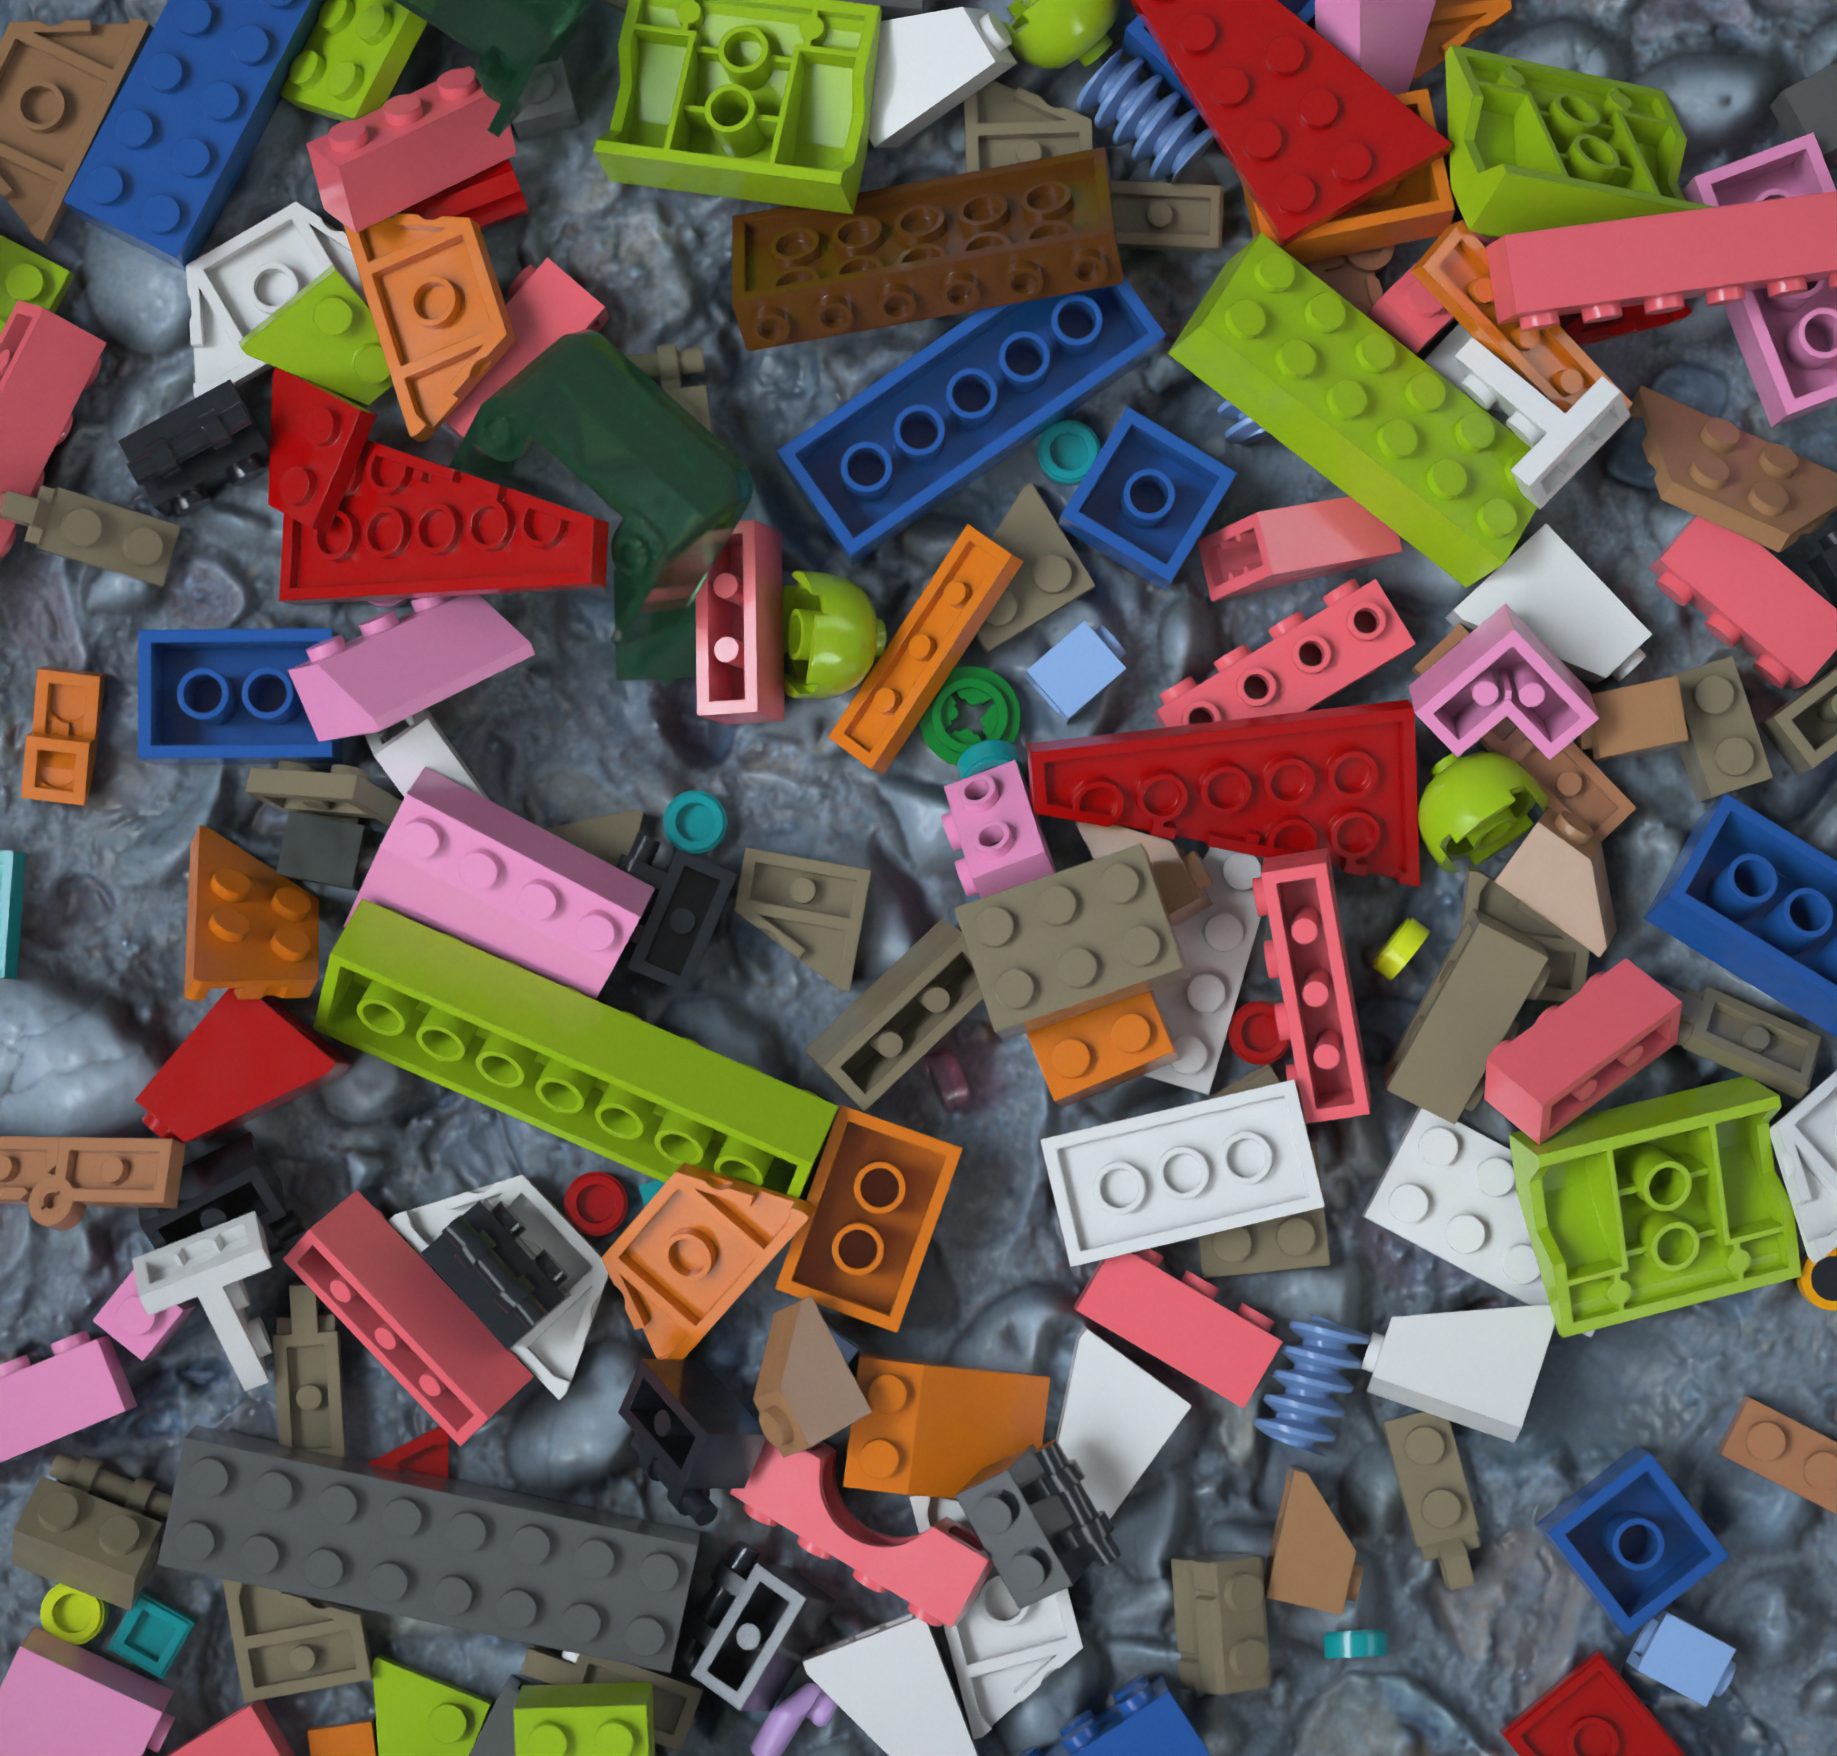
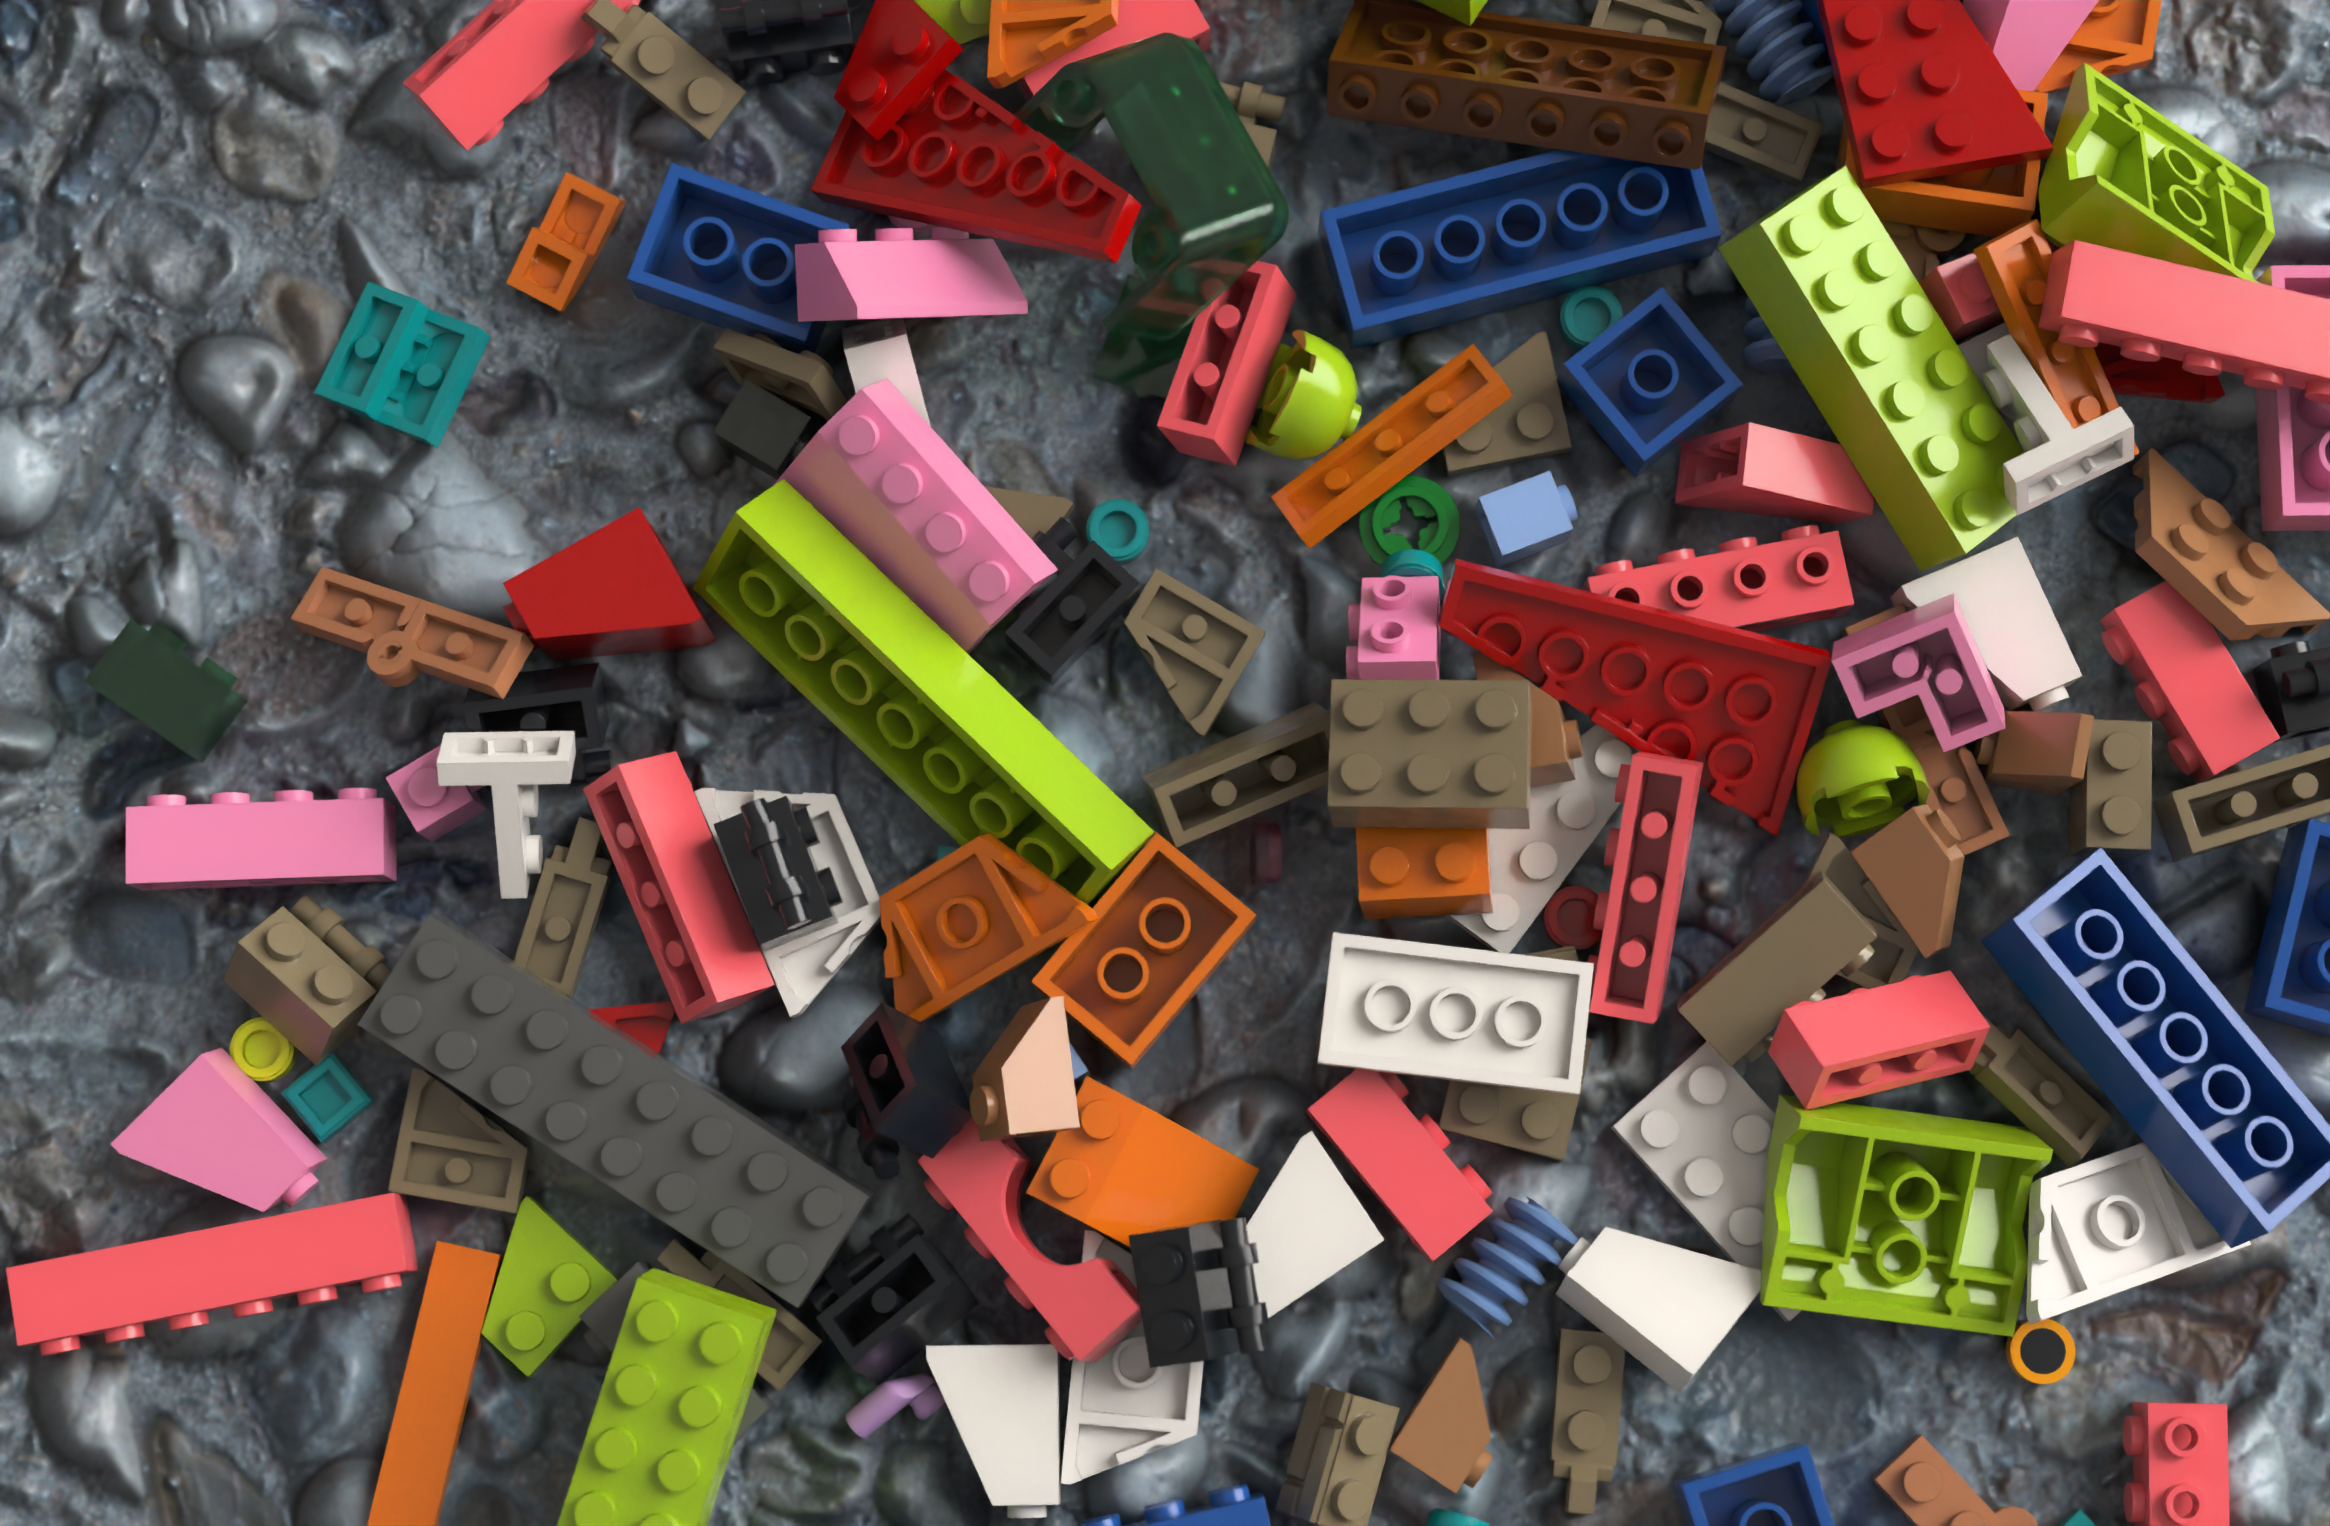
camera: 25 degrees right, 5 degrees down
orange wing [184,825,319,1001] -> none
red tile [564,1171,629,1236] -> none
neon yellow tile [1372,917,1430,981] -> none

